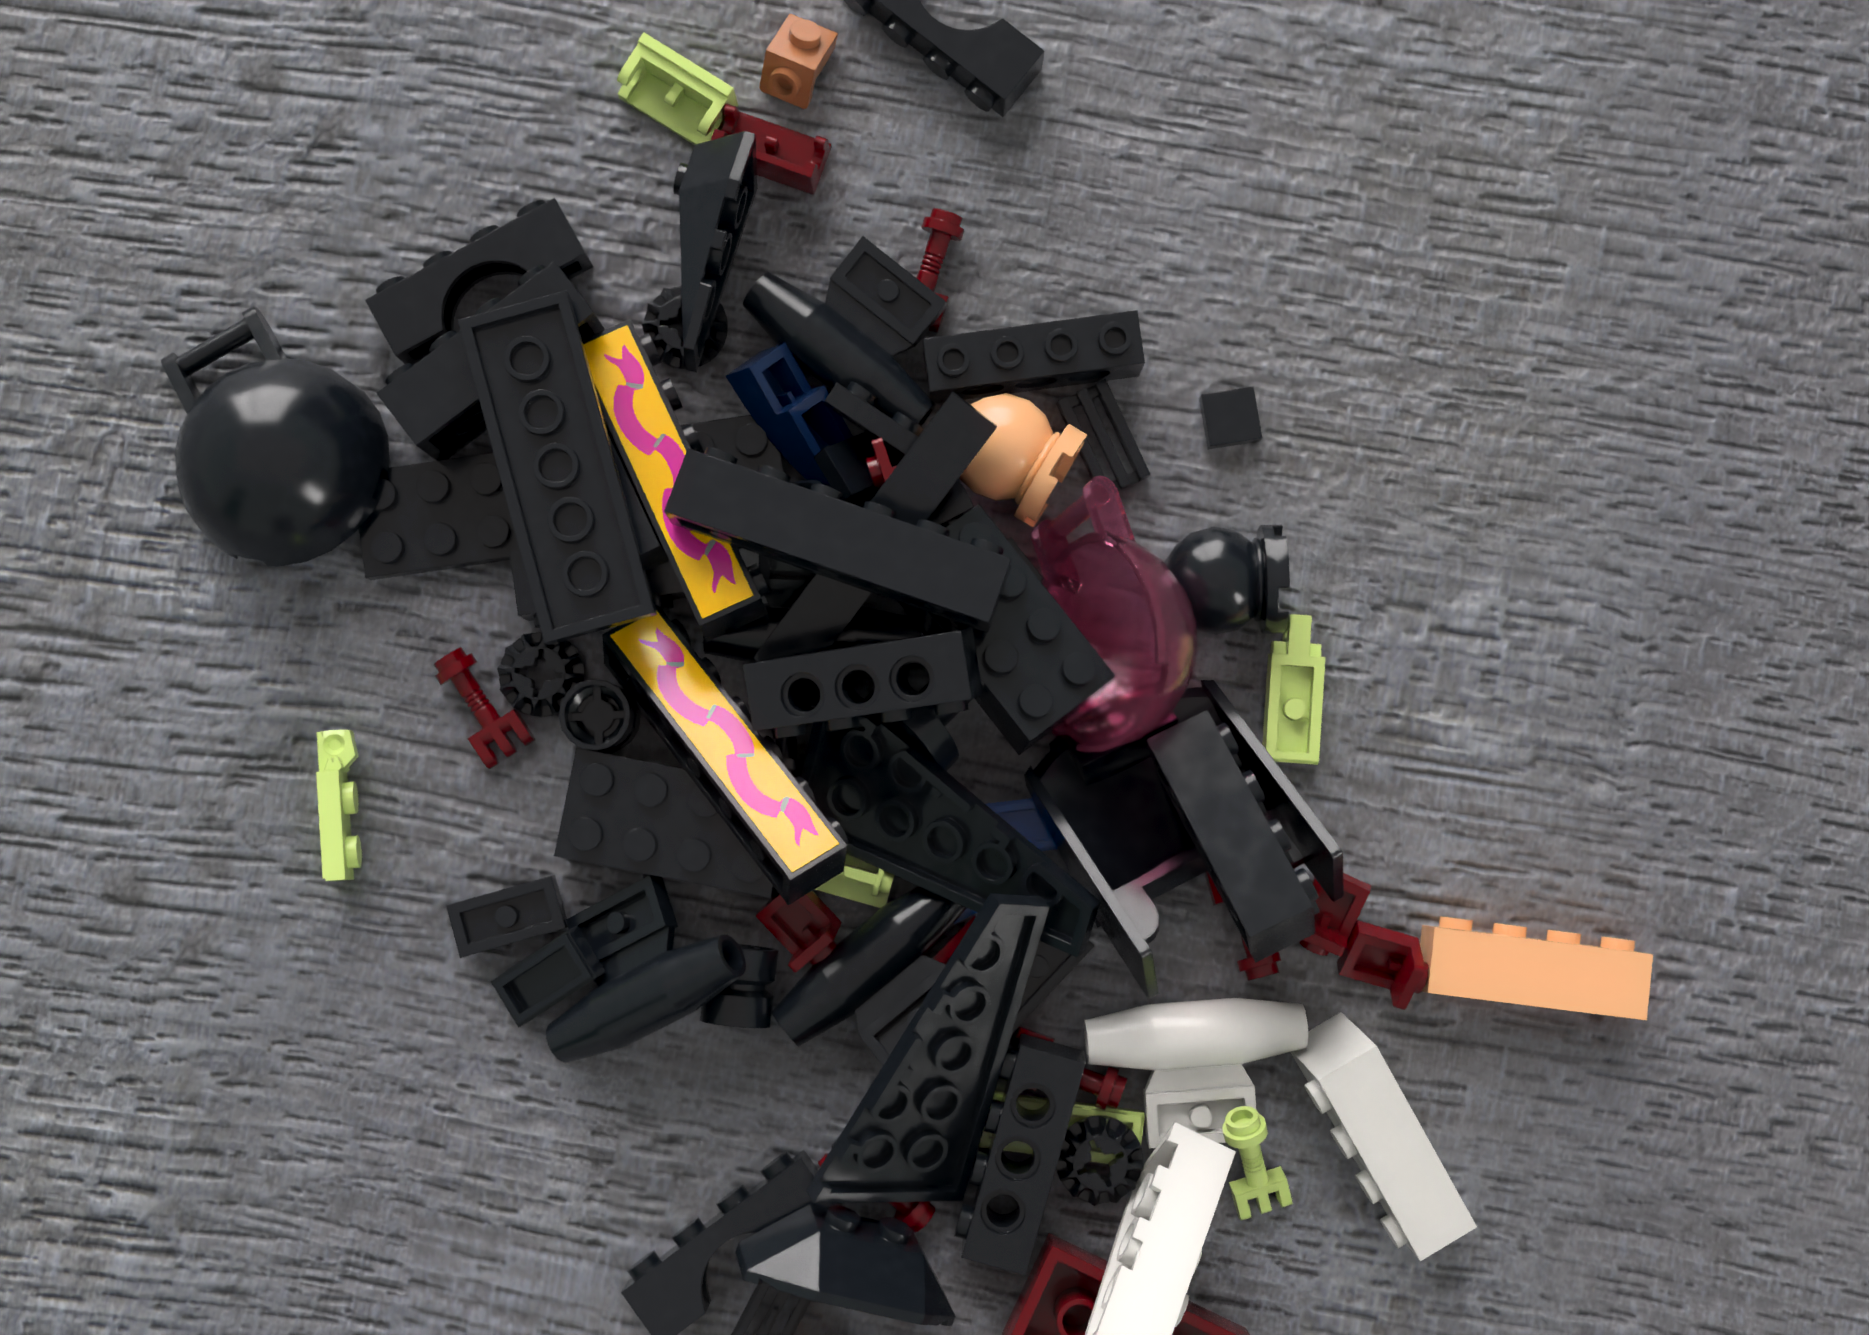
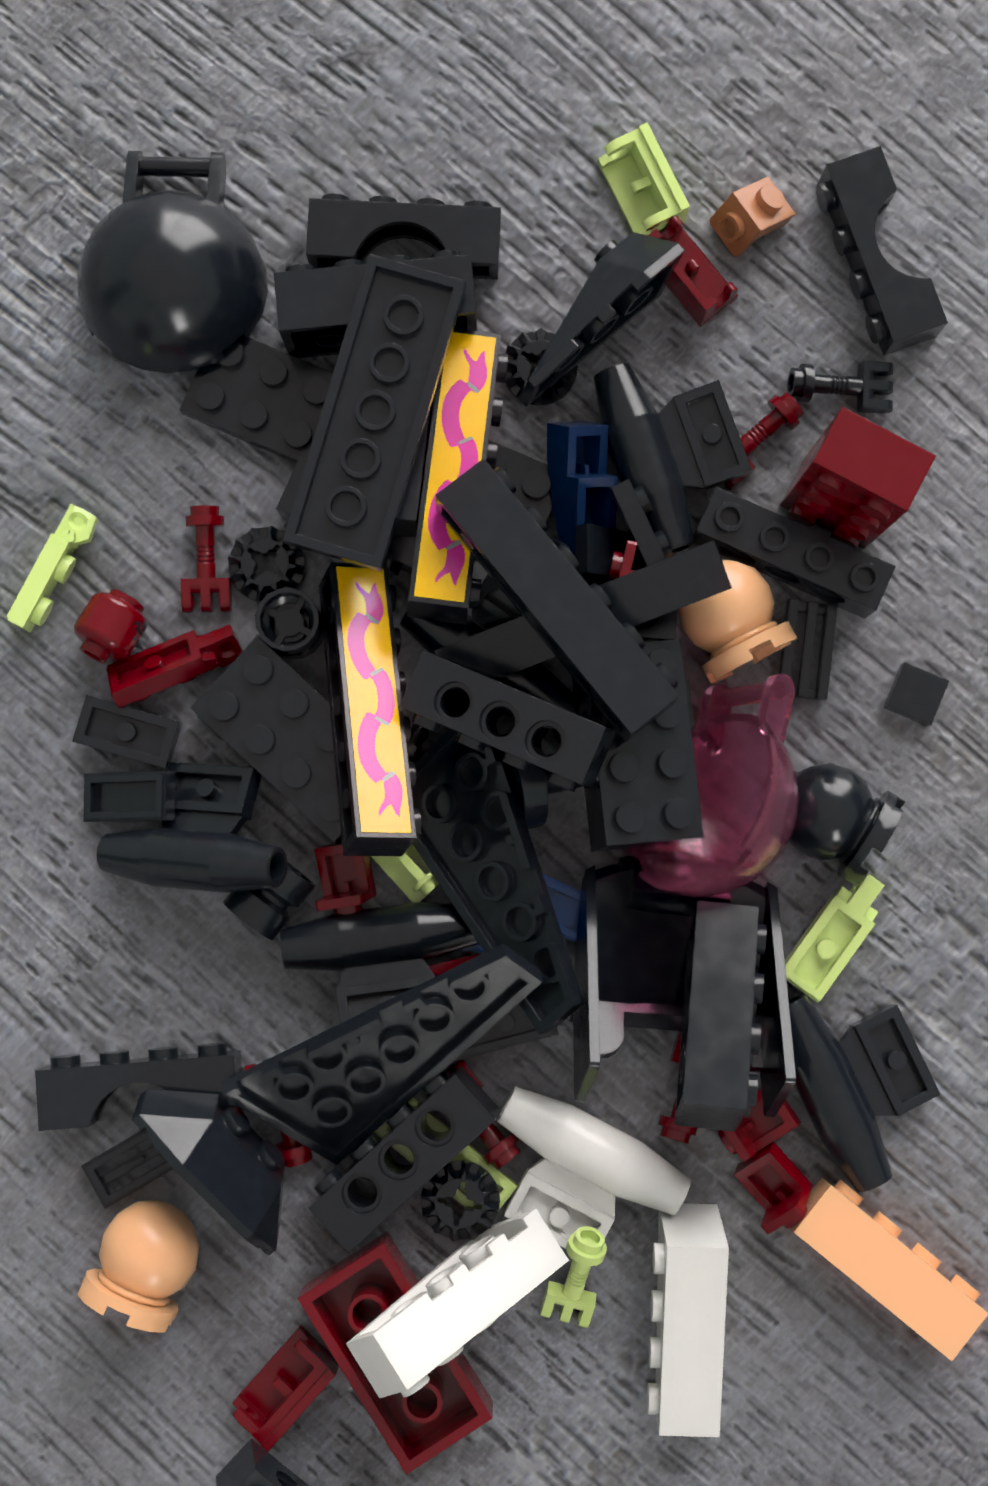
camera: 35 degrees right, 0 degrees up
none -> dark red head [74,589,147,664]
none -> dark red hinge [106,624,242,708]
none -> dark red brick [780,406,937,549]
none -> black hinge [787,361,893,414]
none -> black plate [788,994,941,1192]

